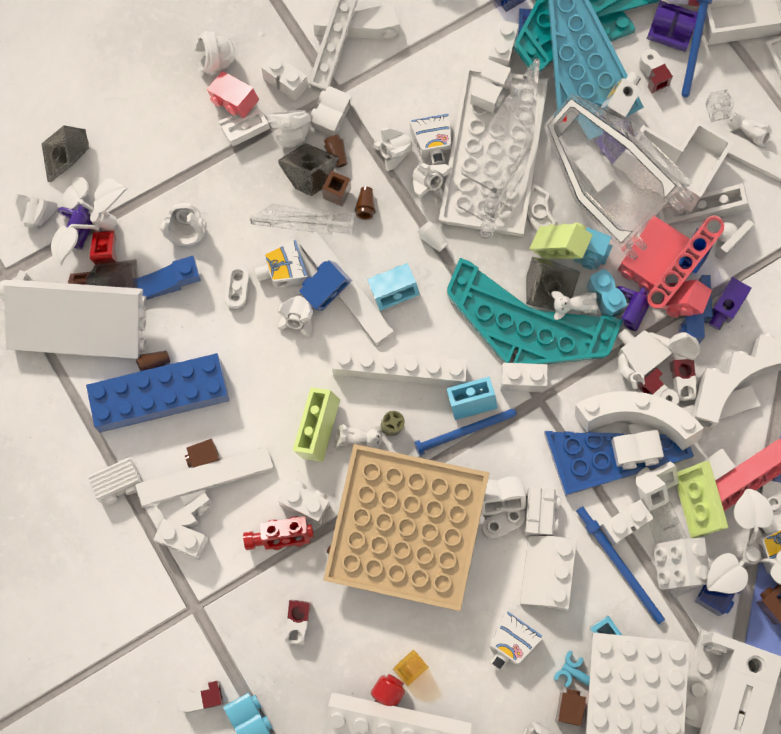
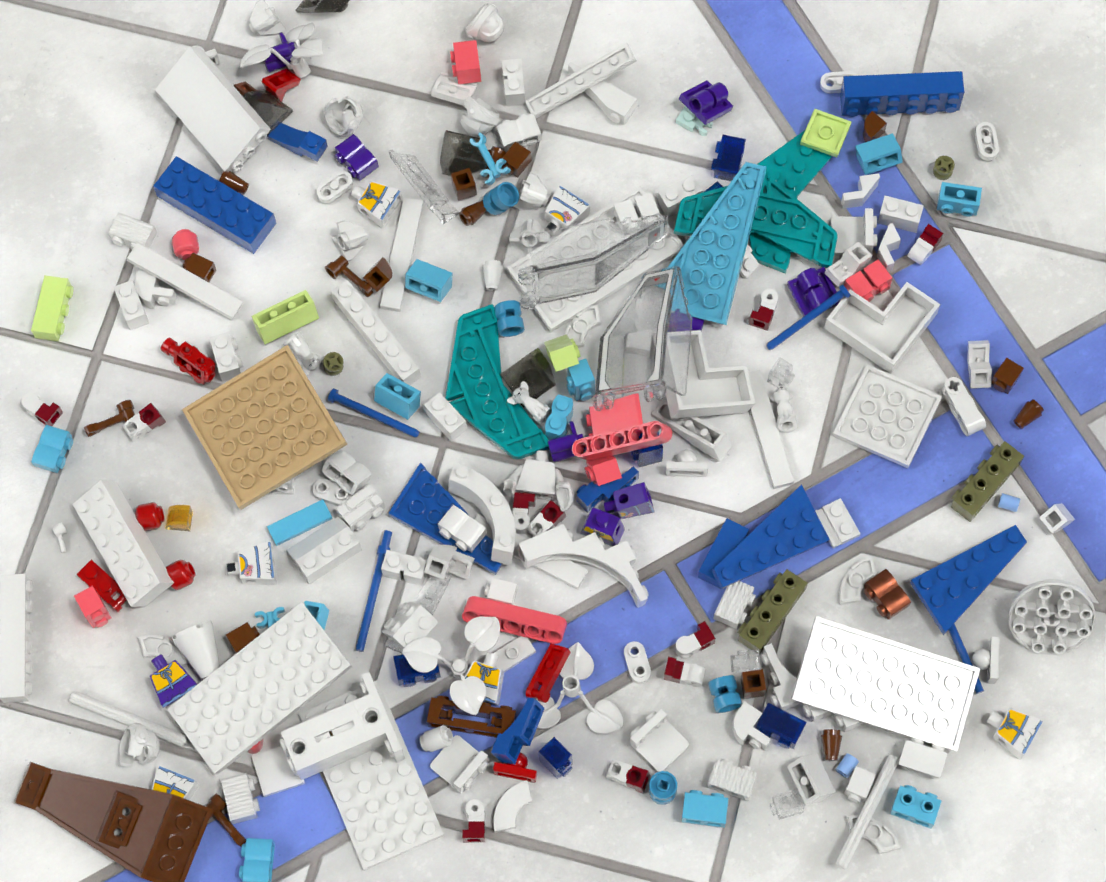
camera: 50 degrees right, 5 degrees down
blue brick [299,260,353,311] -> none
white torso [597,72,641,125] -> none
yellowish green tile [676,461,729,538] -> none
none -> yellowish green brick [31,275,73,341]
none -> reddish brown brick [84,400,135,437]
none -> red head [166,560,196,590]
none -> coral head [172,229,199,260]
none -> medium azure tile [267,499,333,546]
none -> reddish brown brick [325,256,374,297]
none -> dark purple brick [335,134,379,181]
none -> reddish brown brick [363,257,392,292]
none -> medium azure bar [470,133,511,186]
none -> dark azure wheel [483,182,519,215]
none -> dark azure wheel [494,300,525,337]
none -> reddish brown brick [501,142,532,178]
none -> dark purple torso [580,508,625,547]

